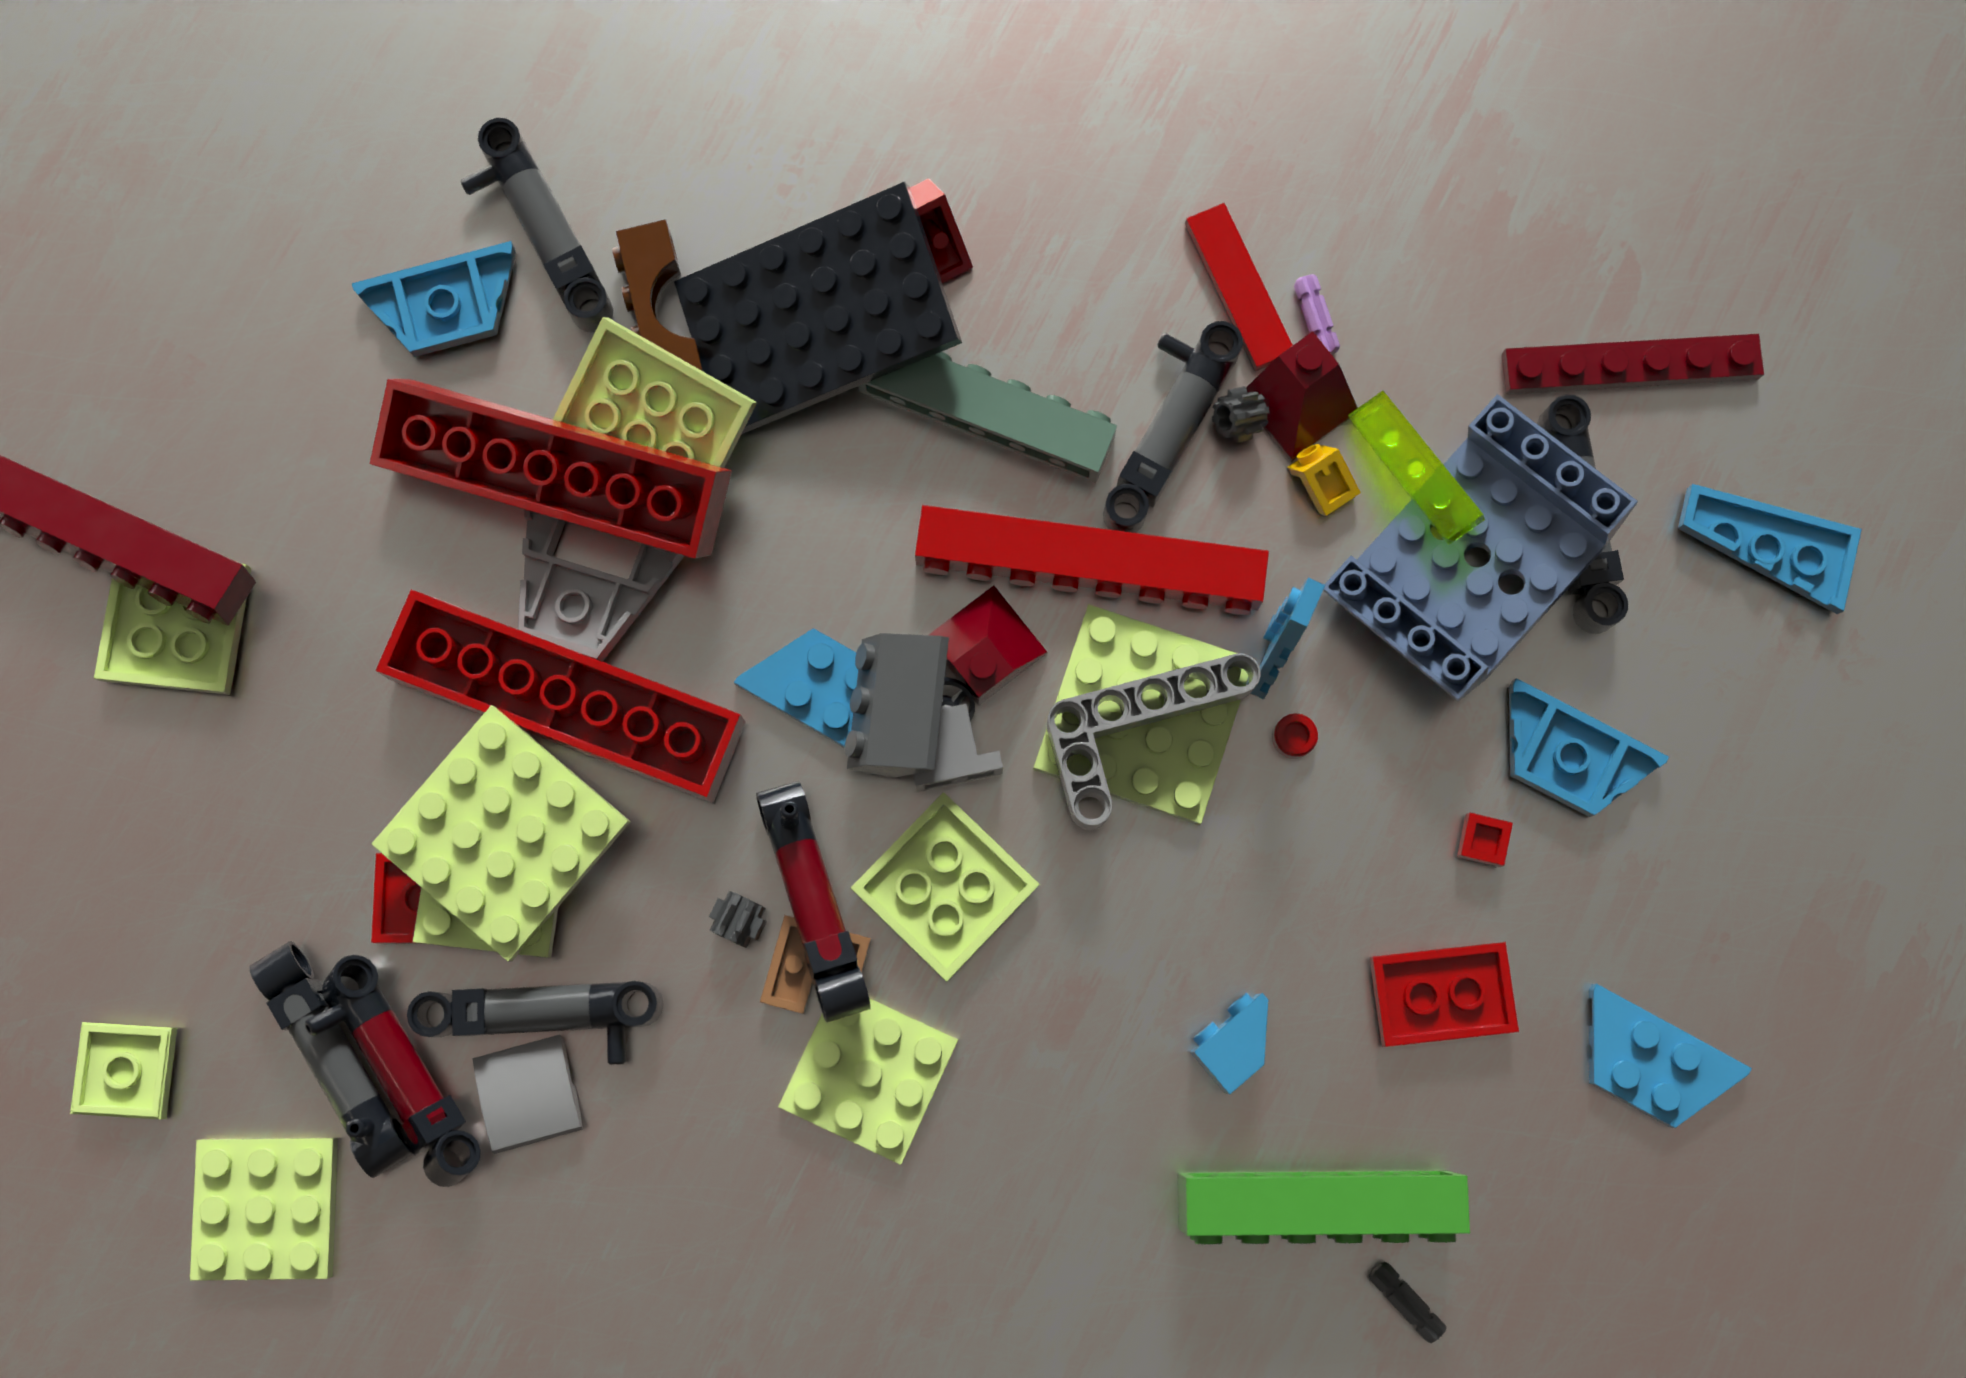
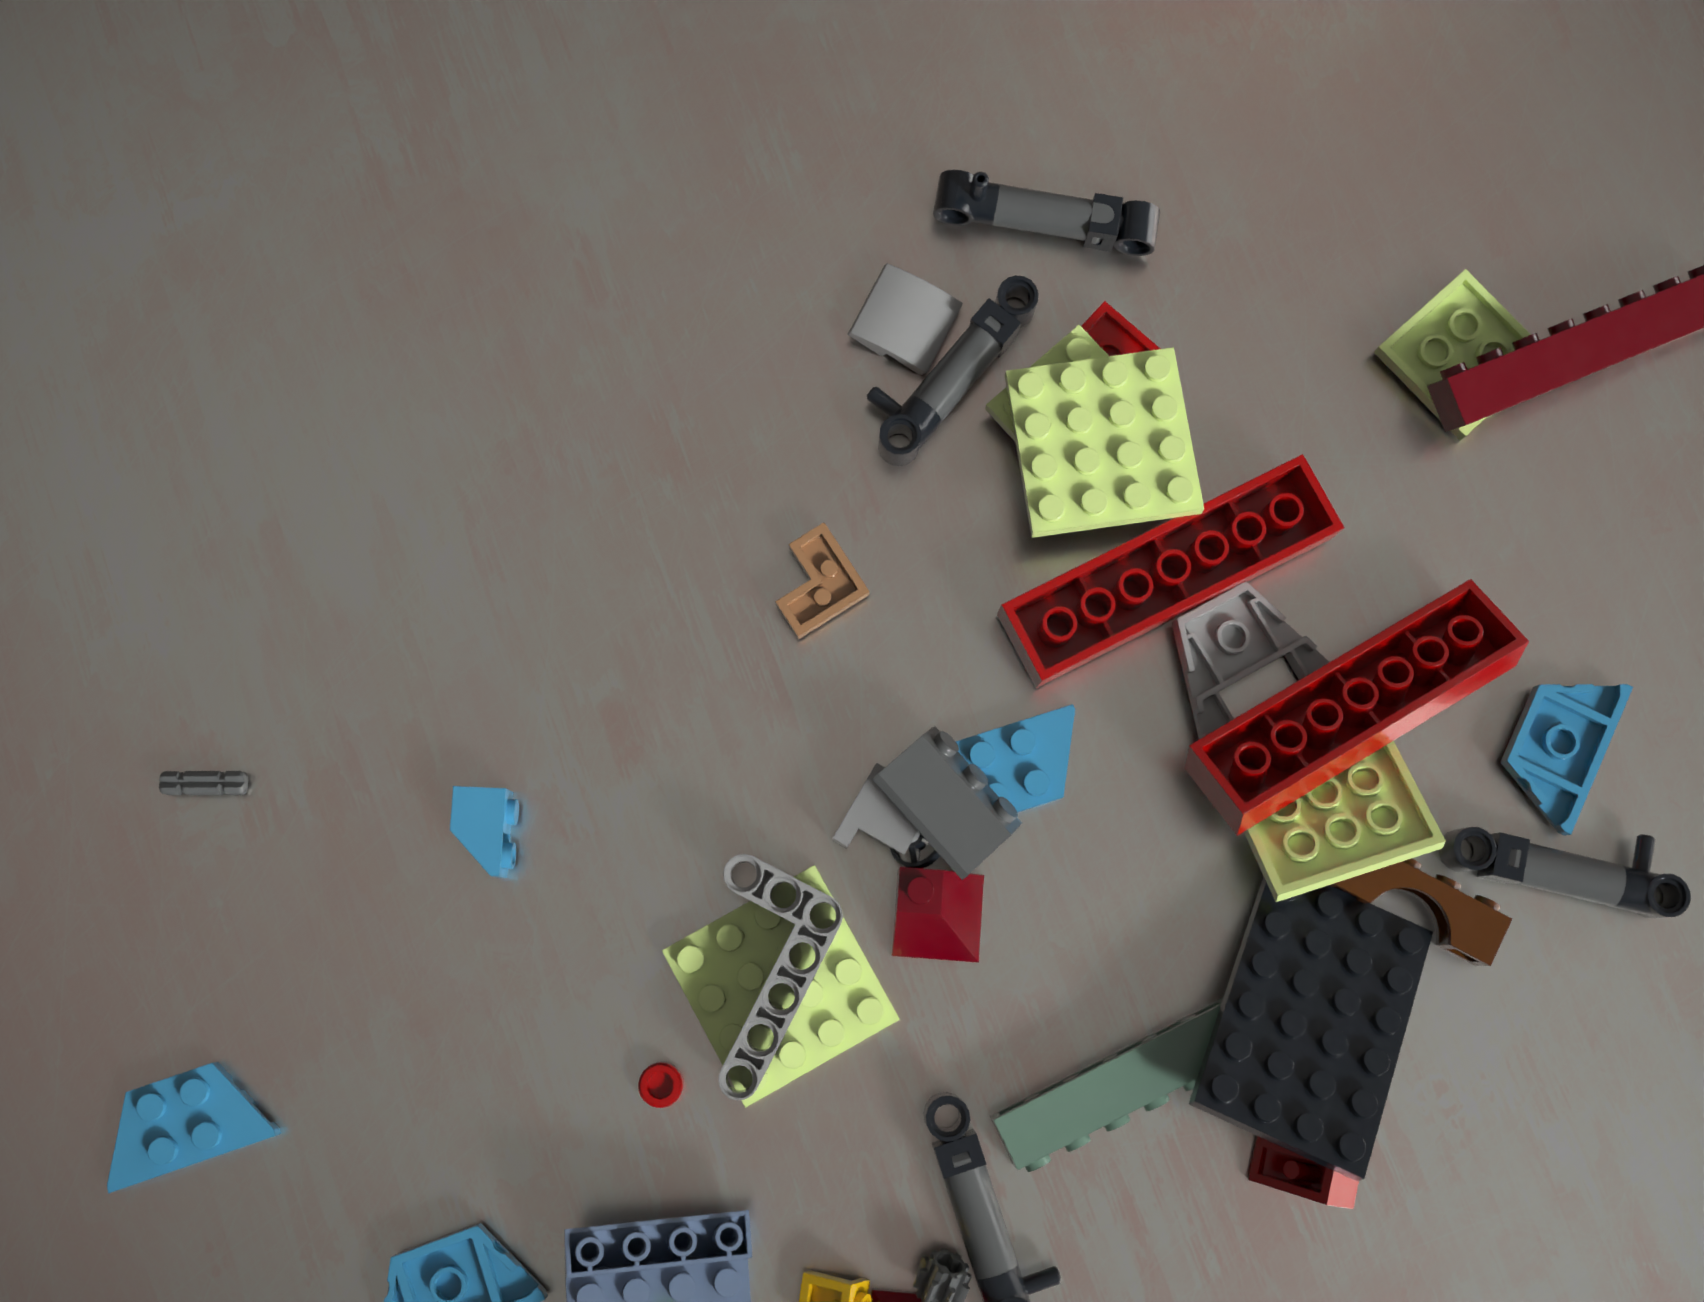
camera: 130 degrees right, 0 degrees up
yellowish green plate [70,1022,177,1119] -> none
yellowish green plate [190,1138,338,1280] -> none
piece [305,955,481,1187] -> none
dark grey gear [709,891,767,948] -> none
piece [756,781,871,1023] -> none
yellowish green plate [778,998,958,1165] -> none
yellowish green plate [851,792,1040,982] -> none
red brick [915,505,1269,615] -> none
bright green brick [1177,1171,1470,1245] -> none
dark azure wing [1250,578,1325,699] -> none
red plate [1369,942,1519,1047] -> none
red plate [1457,812,1513,867] -> none

